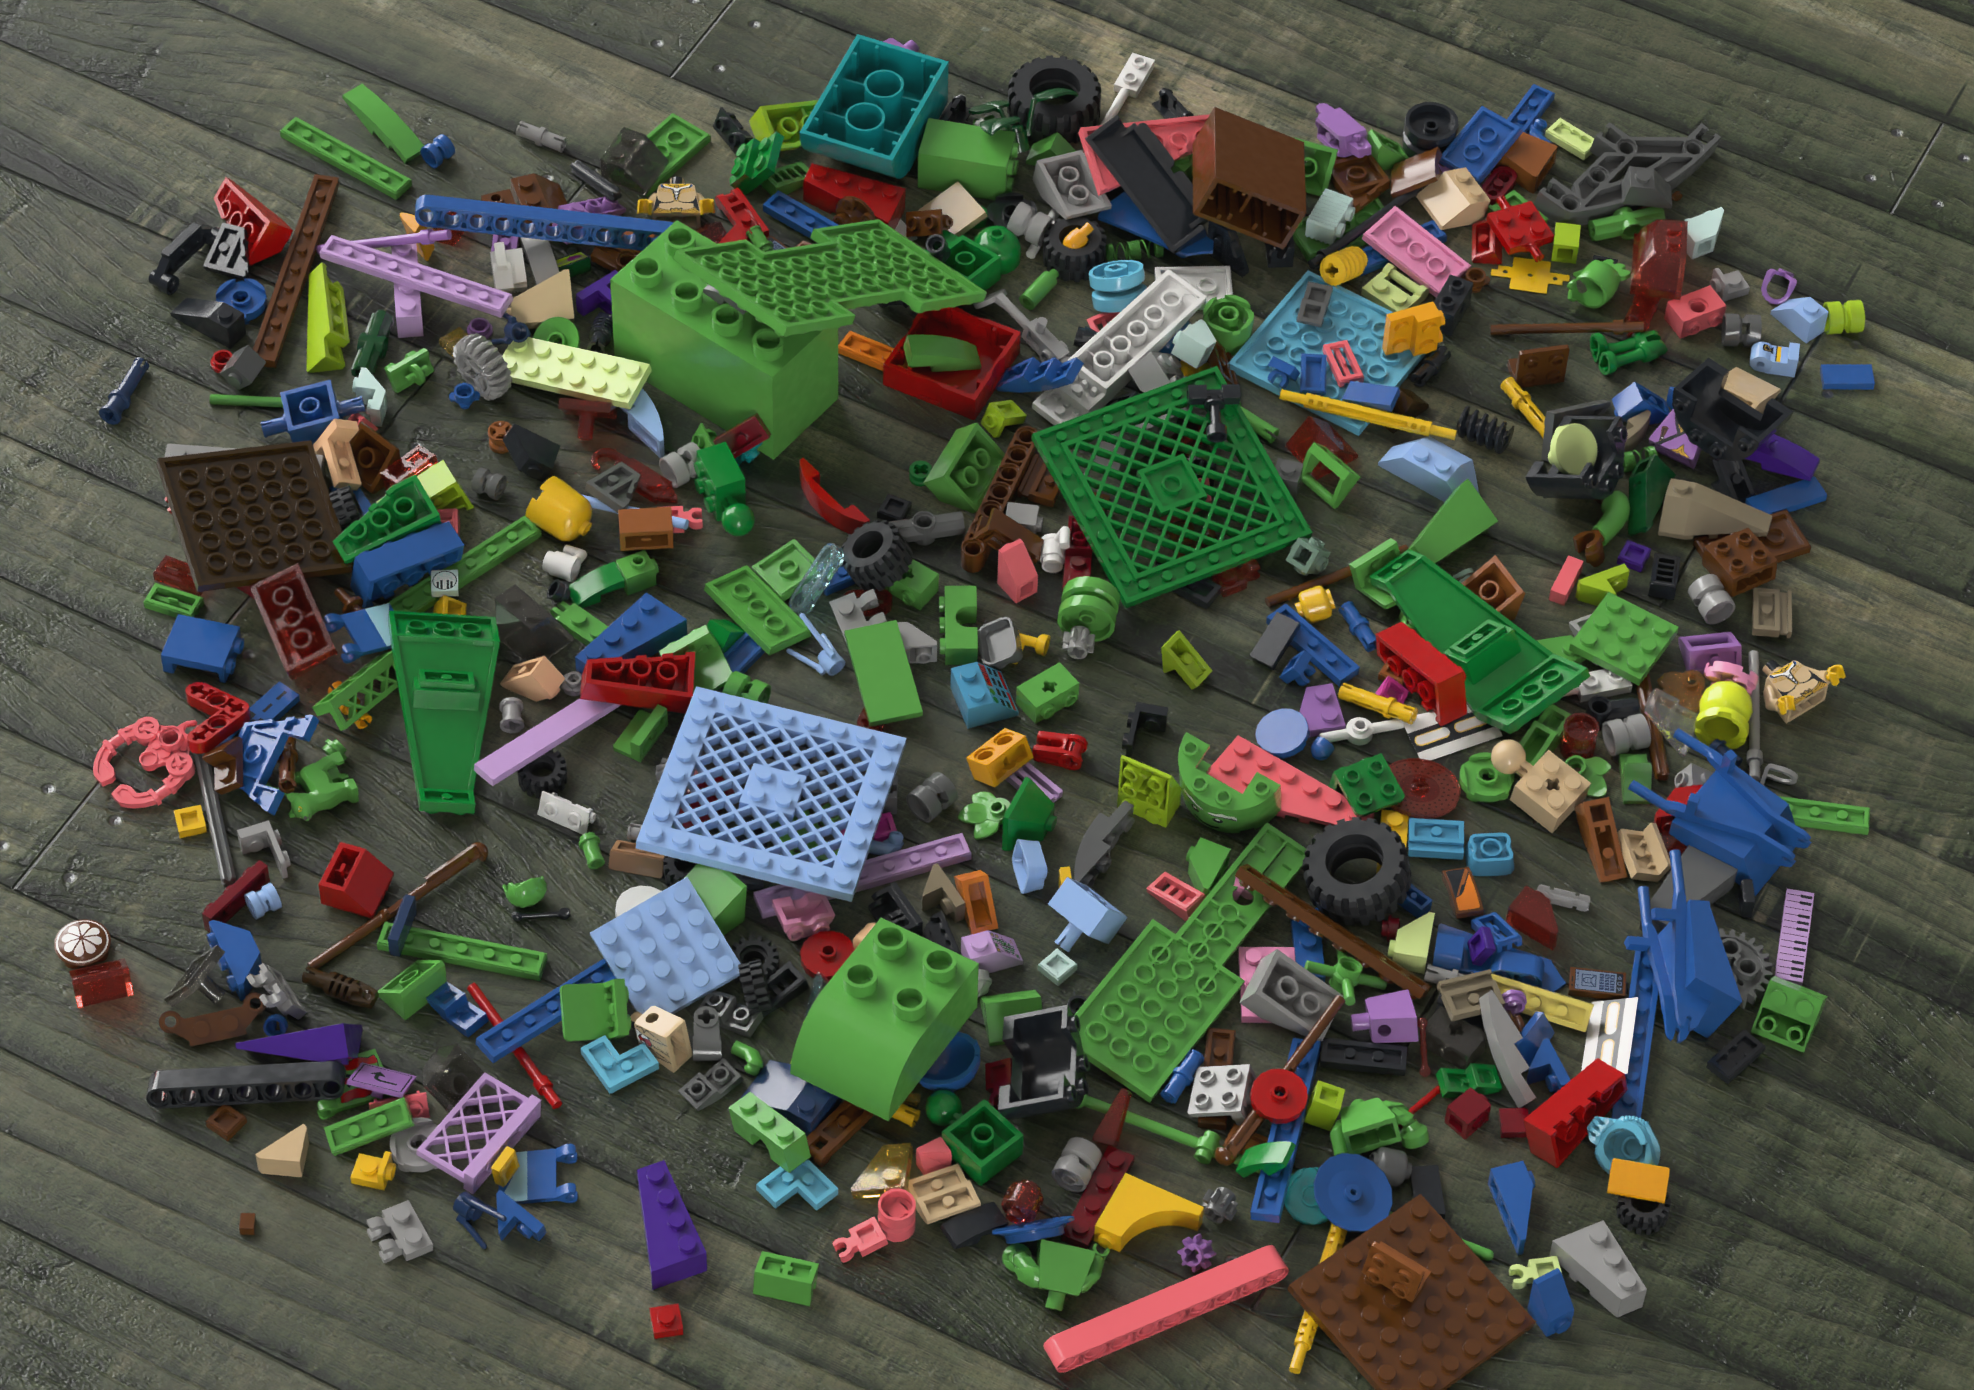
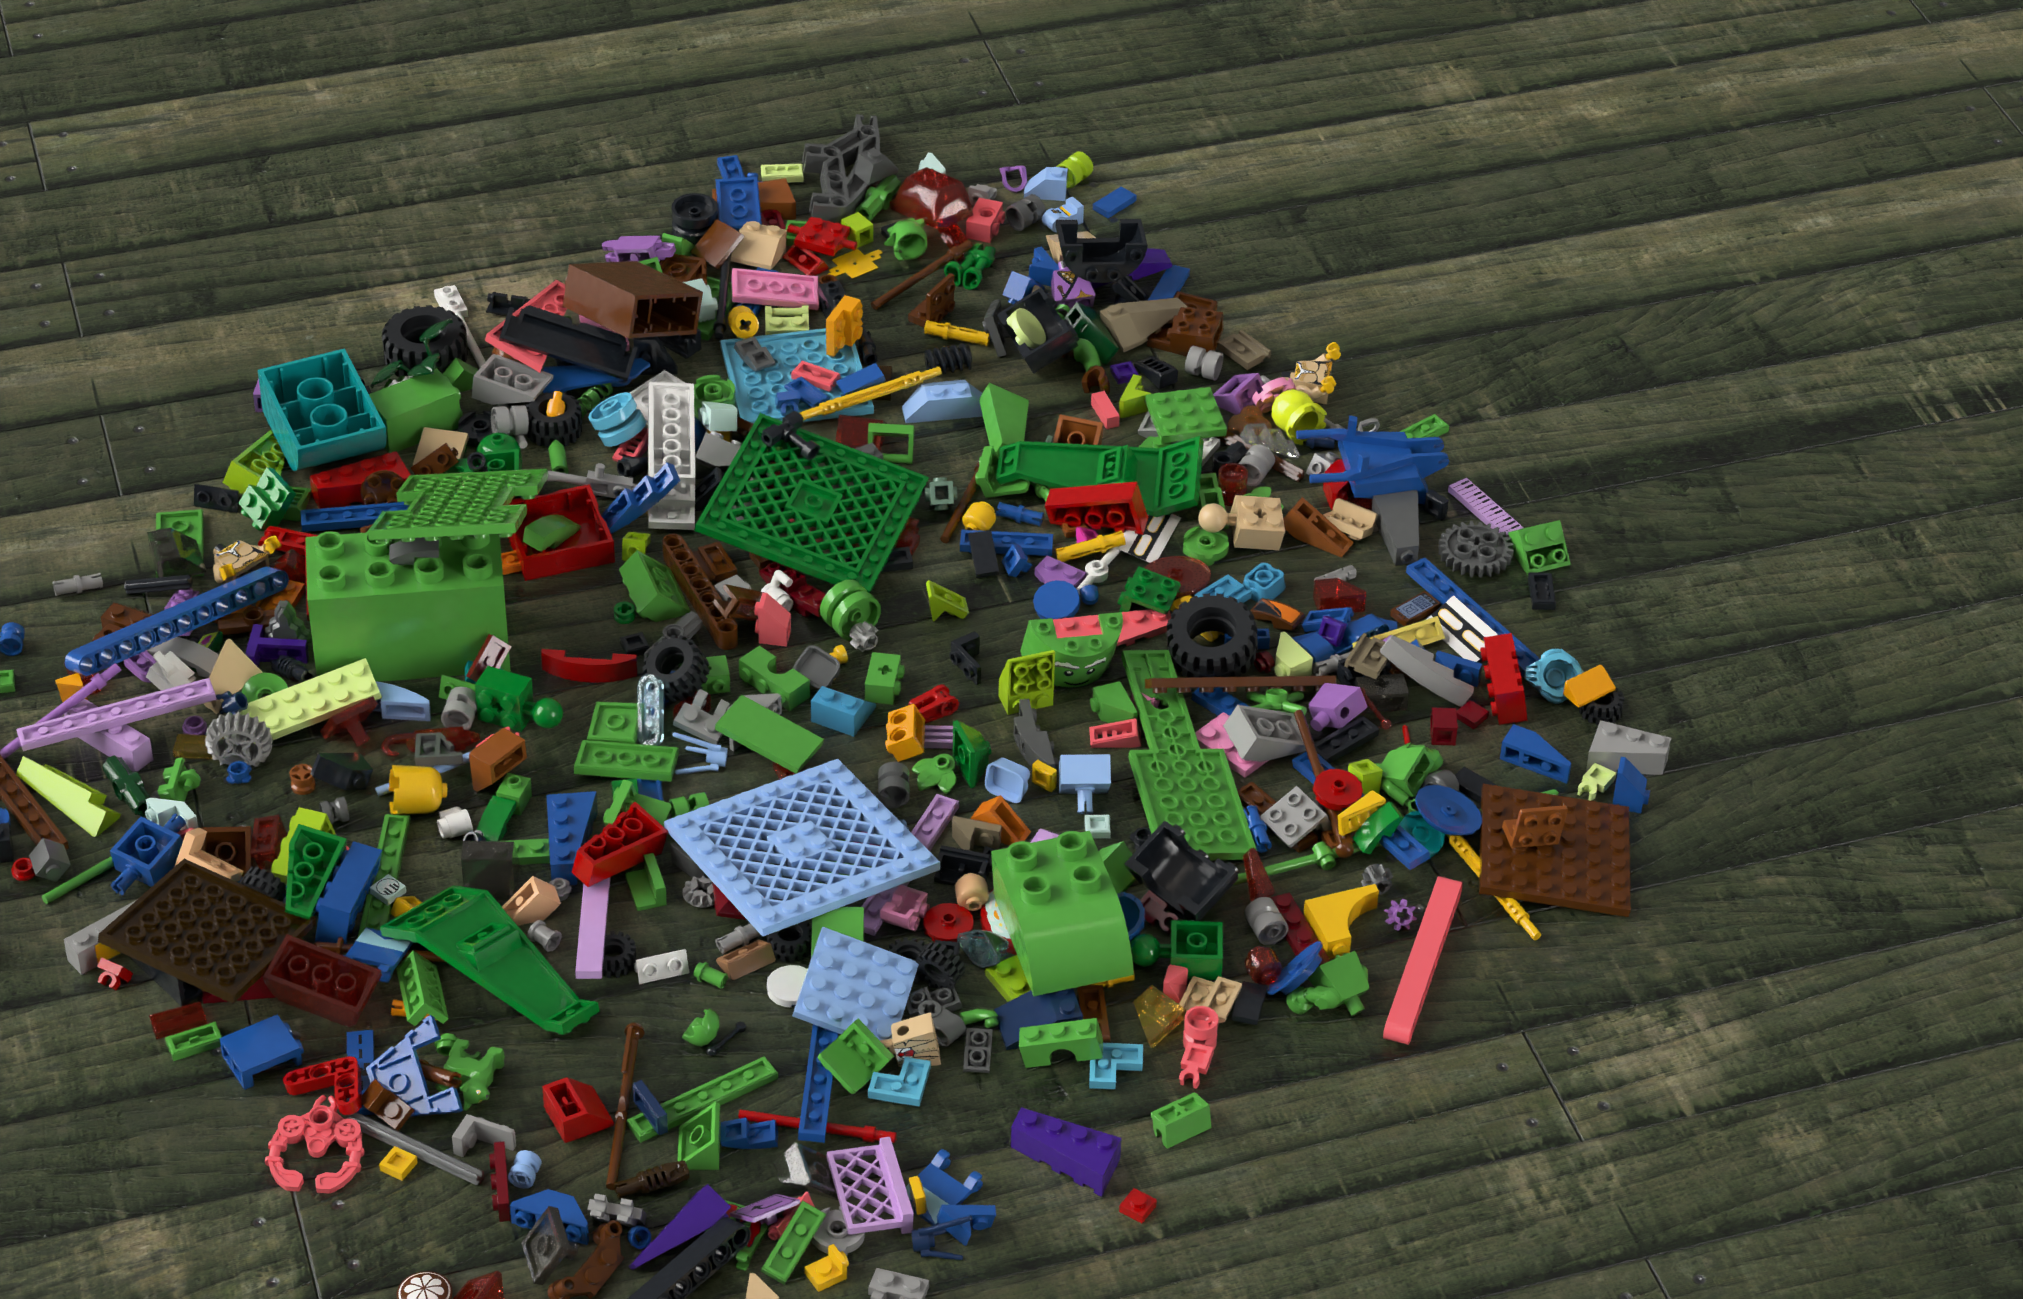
camera: 45 degrees left, 10 degrees down
green slope [1436,1063,1502,1098] -> none
bright green slope [1618,754,1652,804] -> none
blue piece [1624,850,1742,1043] -> none
none -> yellow slope [1338,790,1386,836]

